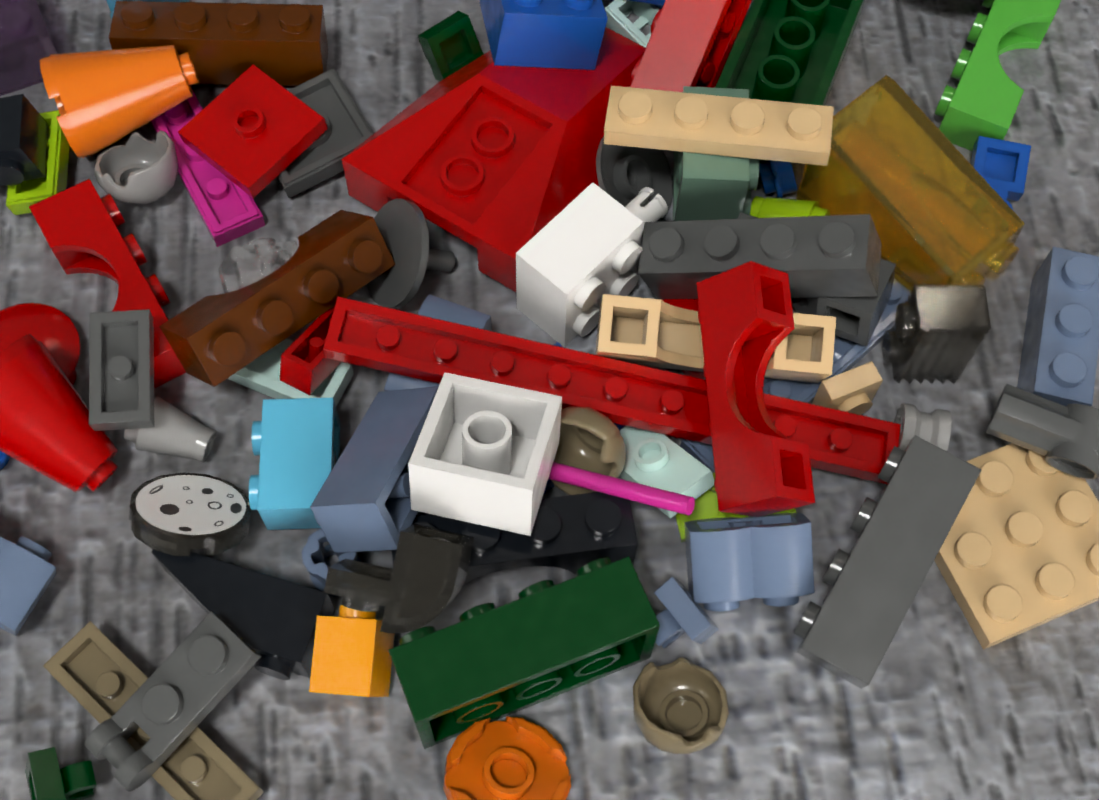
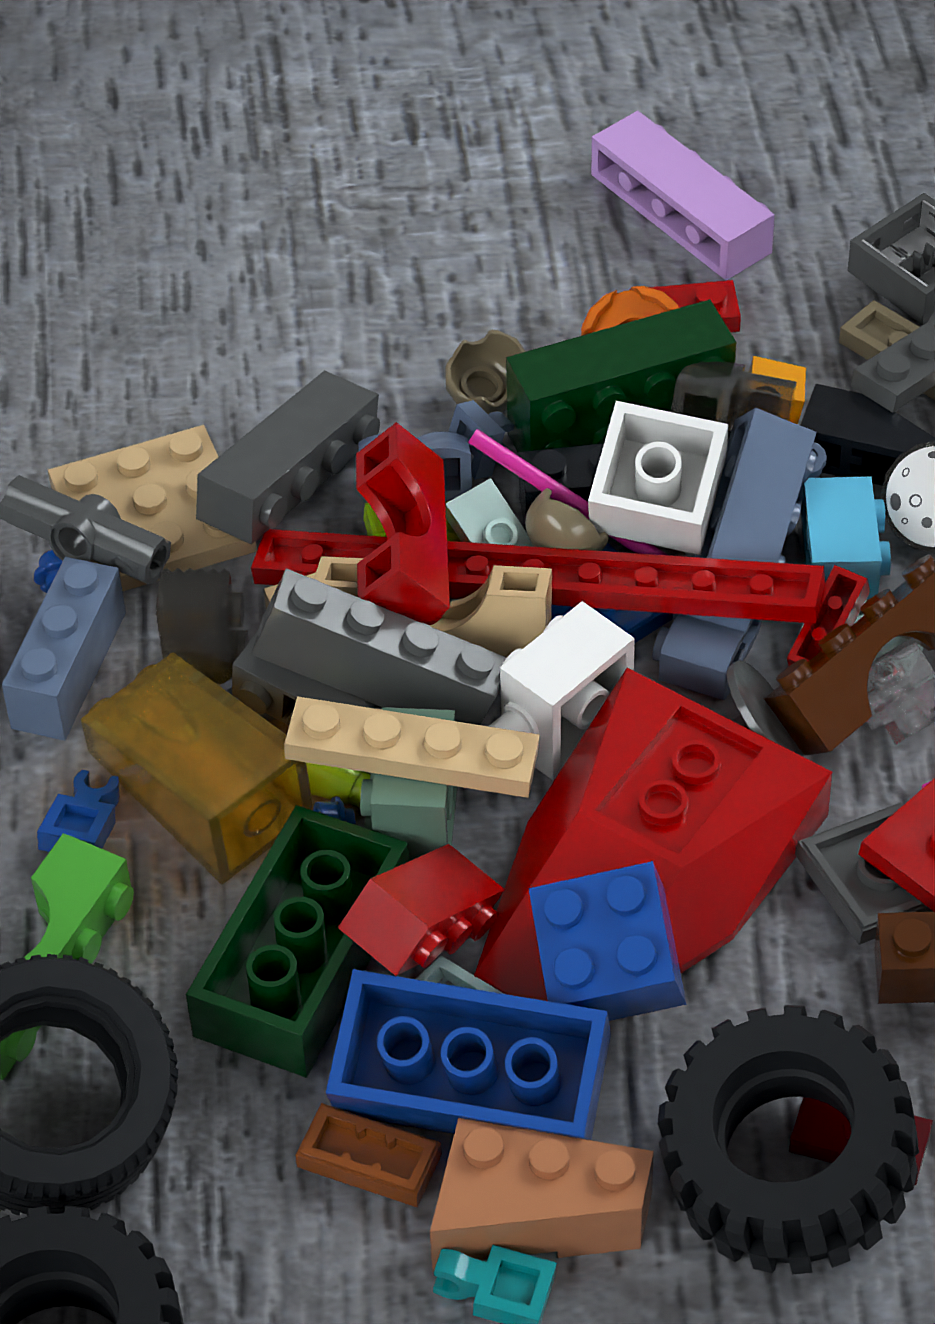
camera: 175 degrees left, 15 degrees down
dark green tile [418,11,483,81] -> none
dark grey dish [596,136,673,222] -> none
light grey wheel [895,403,952,451] -> none

